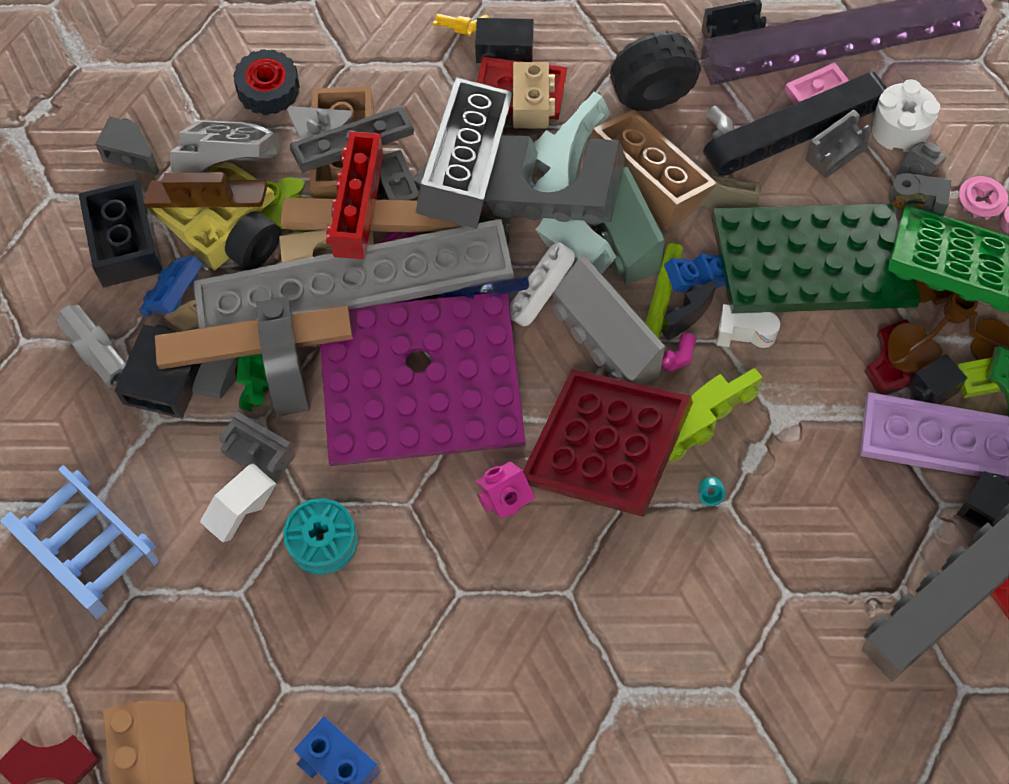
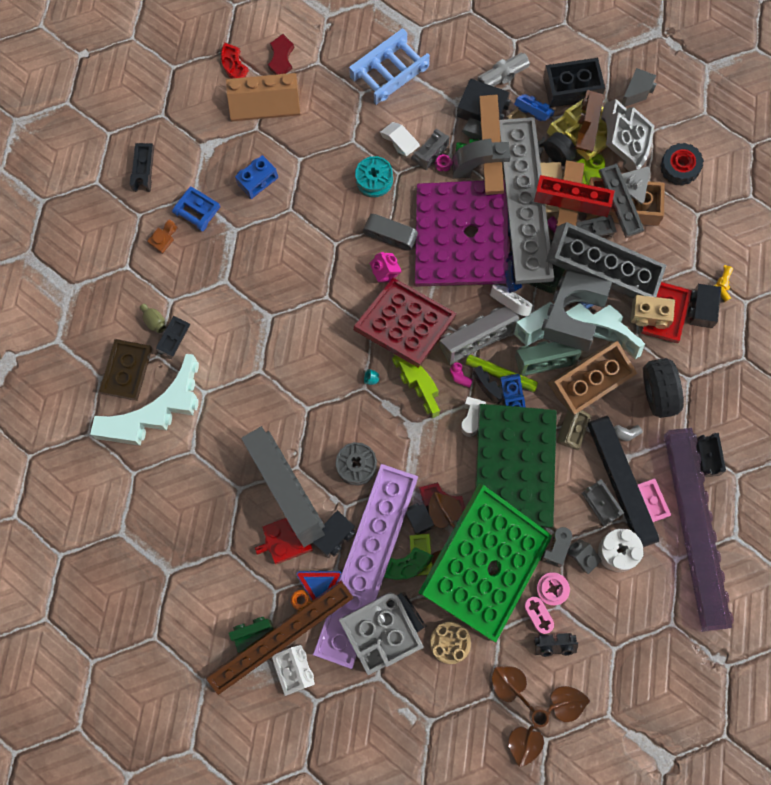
camera: 100 degrees right, 10 degrees up
none -> dark grey wheel [336,442,377,486]
none -> dark grey beam [363,214,418,251]
none -> dark pink plate [435,154,452,172]

